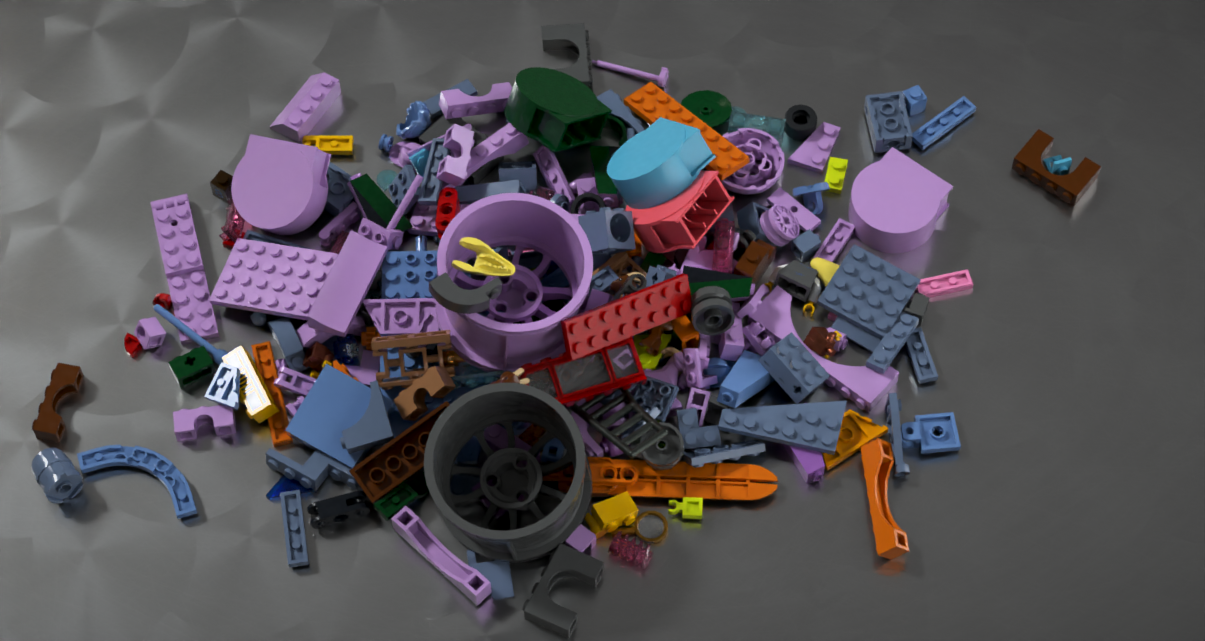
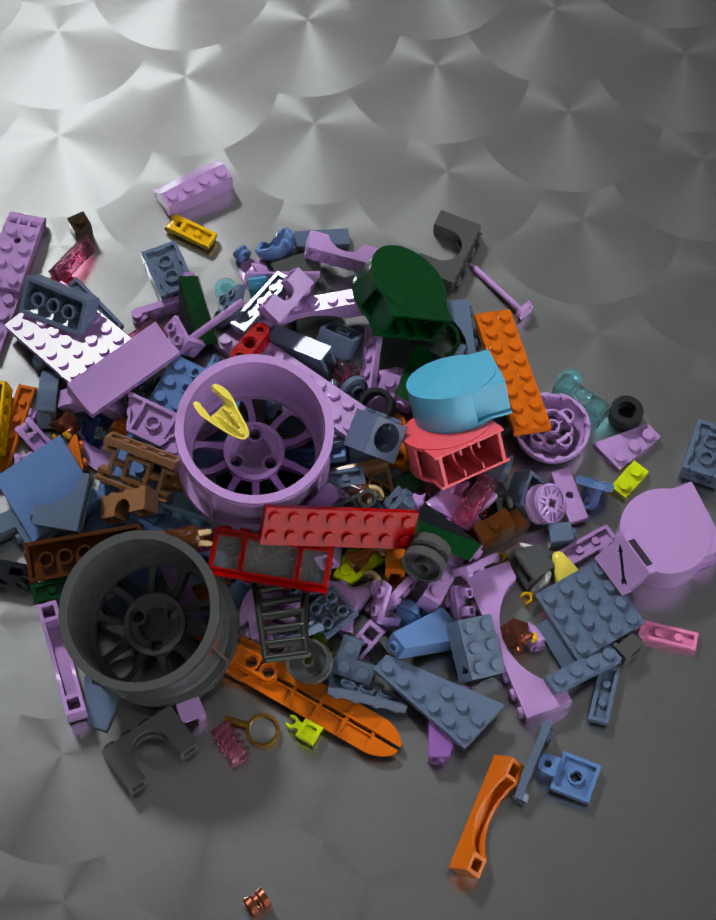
camera: 25 degrees right, 5 degrees up
lavender brick [231,134,331,235] -> none
dark grey arch [429,272,502,314] -> none
yellow hinge [584,491,639,539] -> none
dark green piece [681,90,732,128] -> none
light orange wing [822,409,888,471] -> none
none -> sand blue slope [19,274,100,336]
none -> lavender brick [594,532,658,596]

